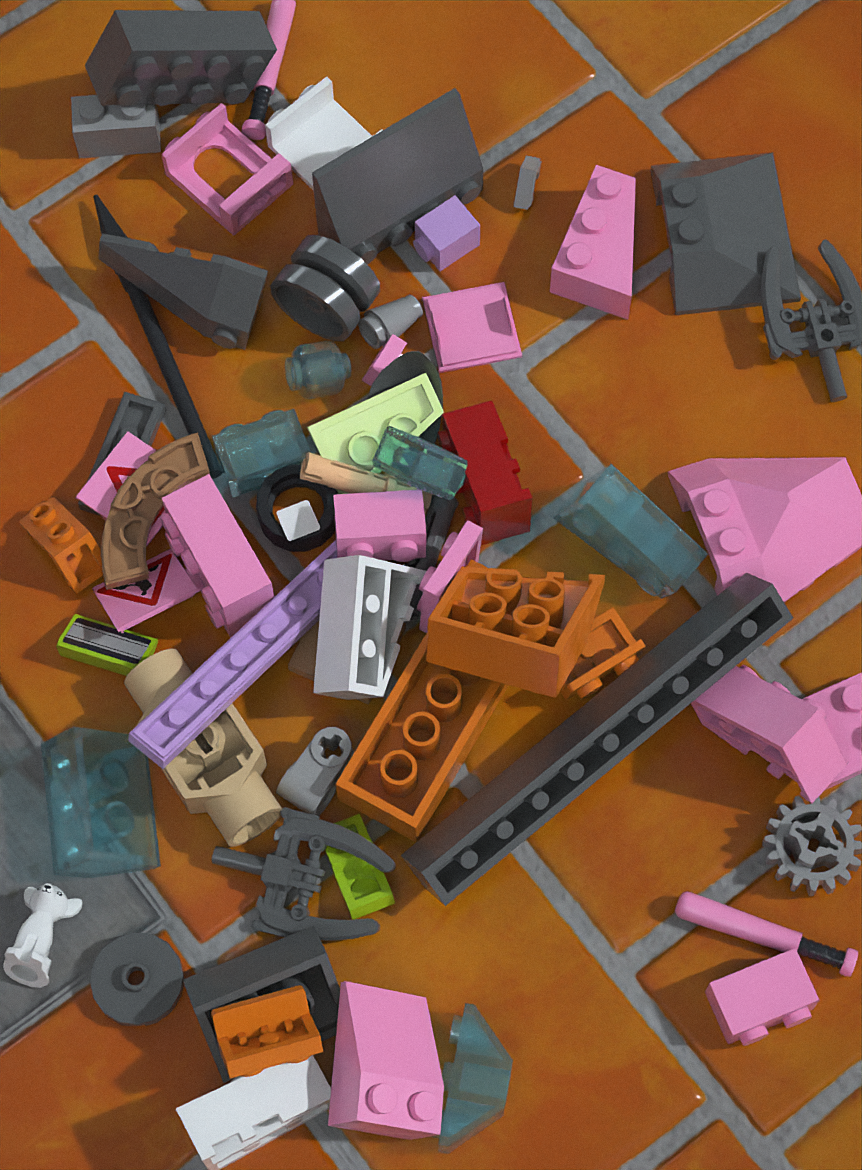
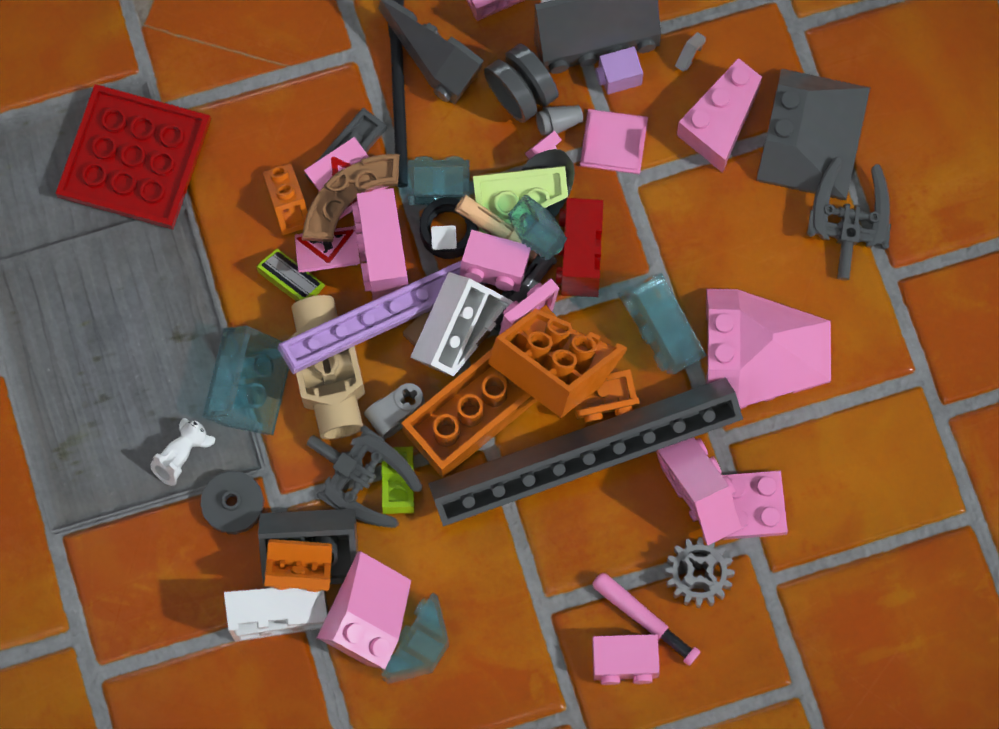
camera: 20 degrees right, 5 degrees up
clear light blue head [285,341,351,399] -> none

